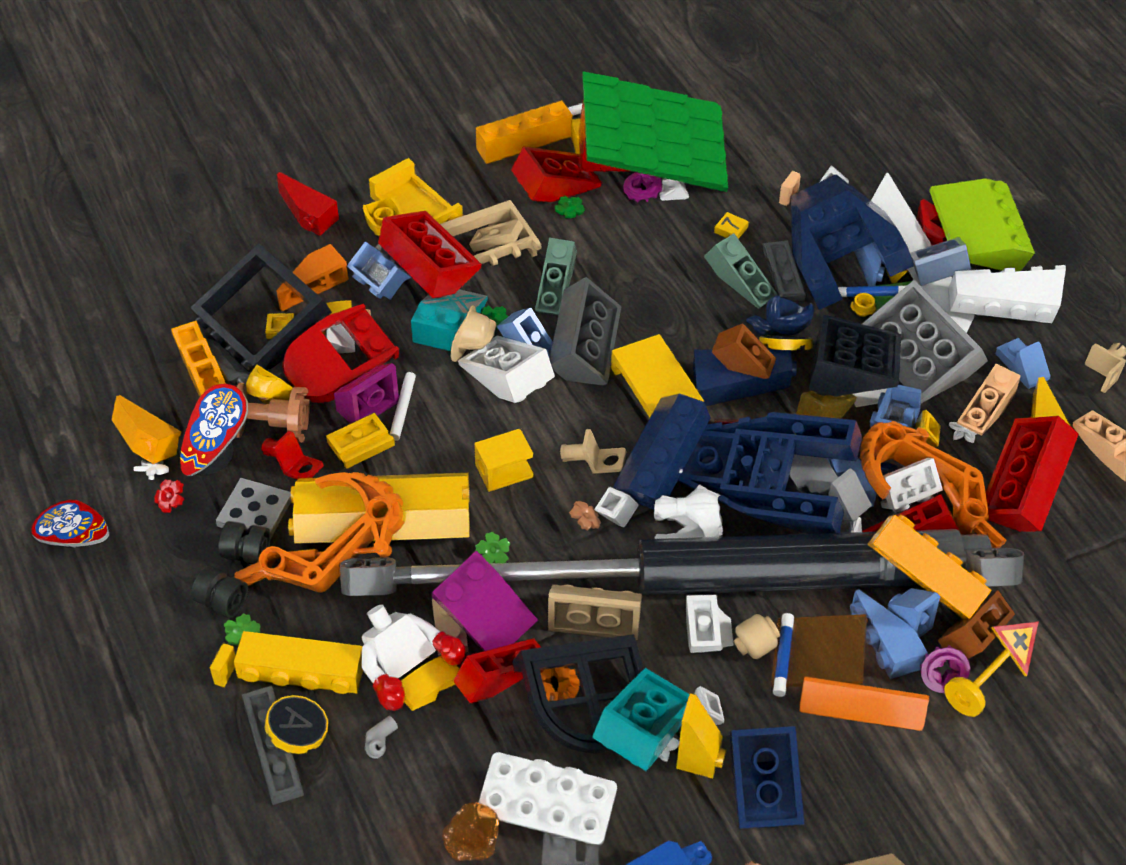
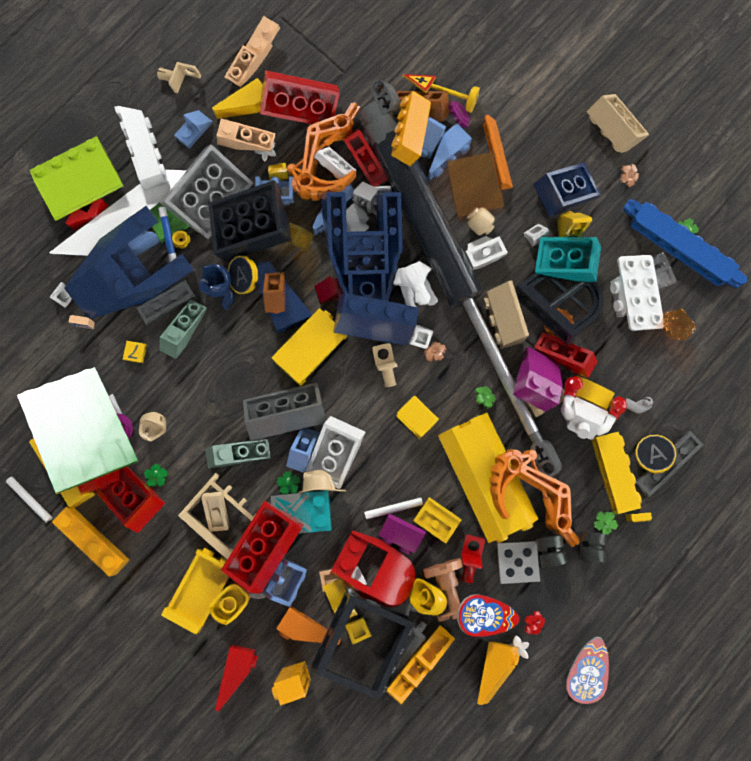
camera: 115 degrees left, 30 degrees up
blue bar [773,613,794,697] -> none
sand blue slope [910,237,971,286] -> none
none -> tan piece [139,412,167,441]
none -> light orange brick [272,661,311,705]

